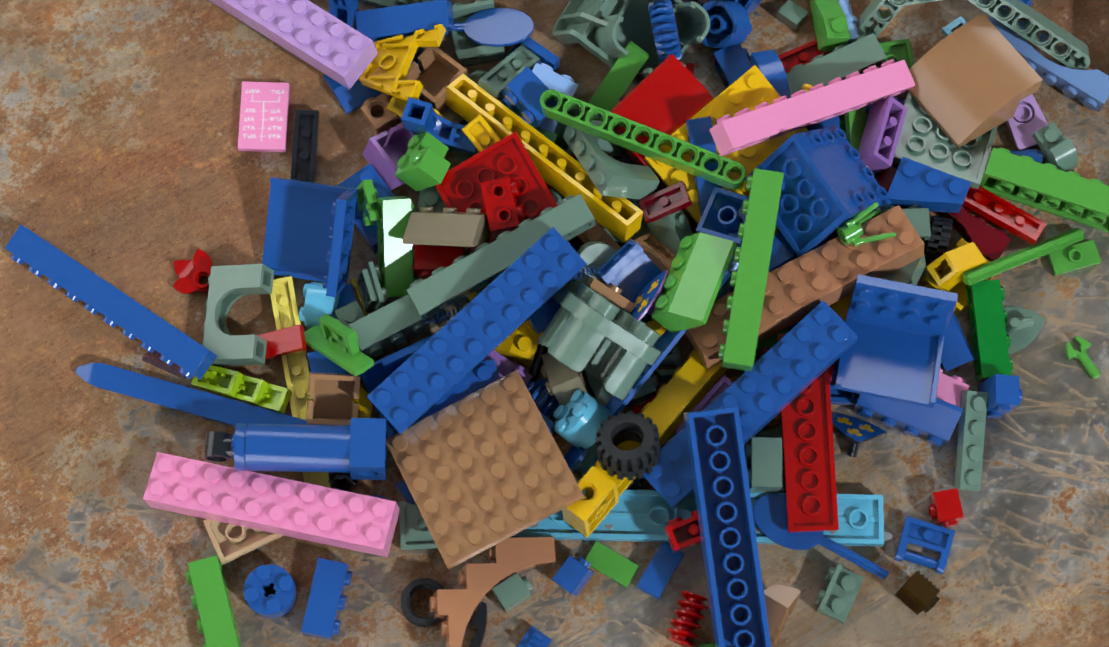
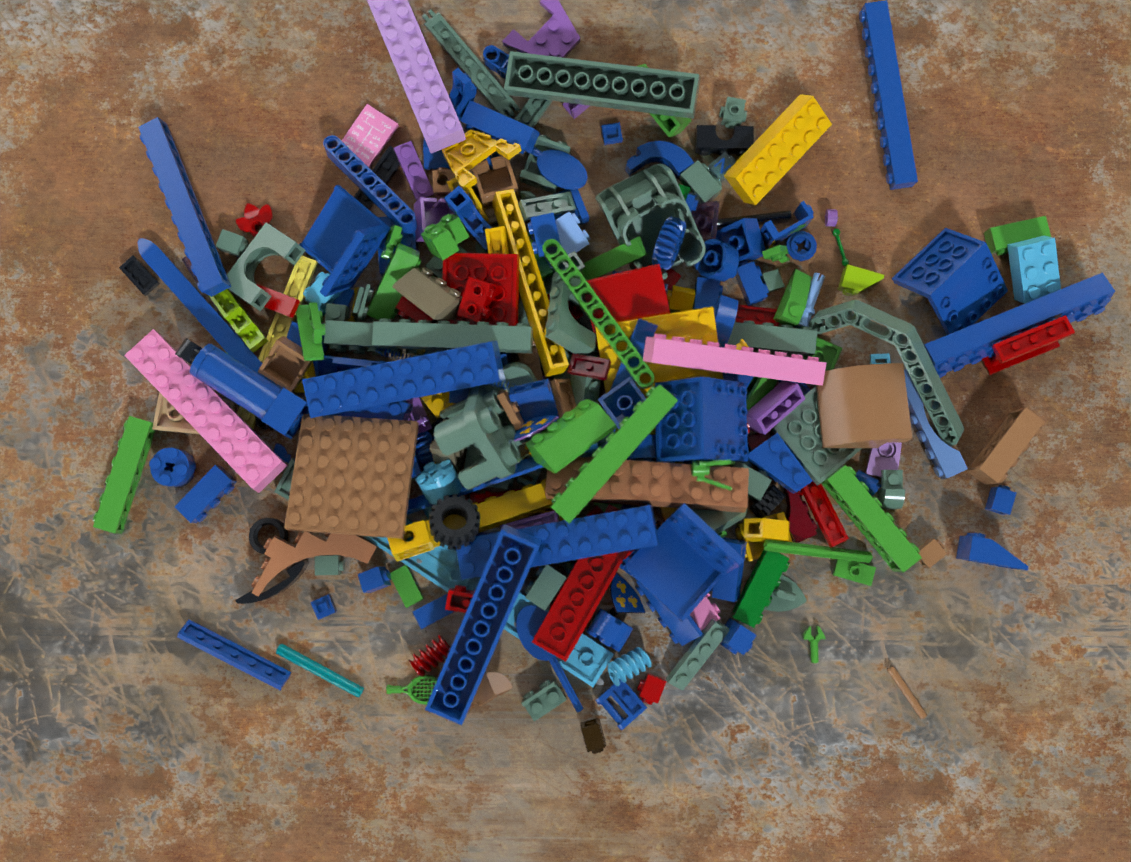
camera: 35 degrees right, 10 degrees up
none -> black plate [119,255,160,296]
none -> sand green brick [215,229,249,258]
none -> blue beam [323,135,417,234]
none -> medium lavender plate [393,141,434,201]
none -> blue brick [586,608,634,652]
none -> medium azure piece [607,647,651,686]
none -> yellow brick [667,285,695,311]
none -> blue brick [735,261,769,306]

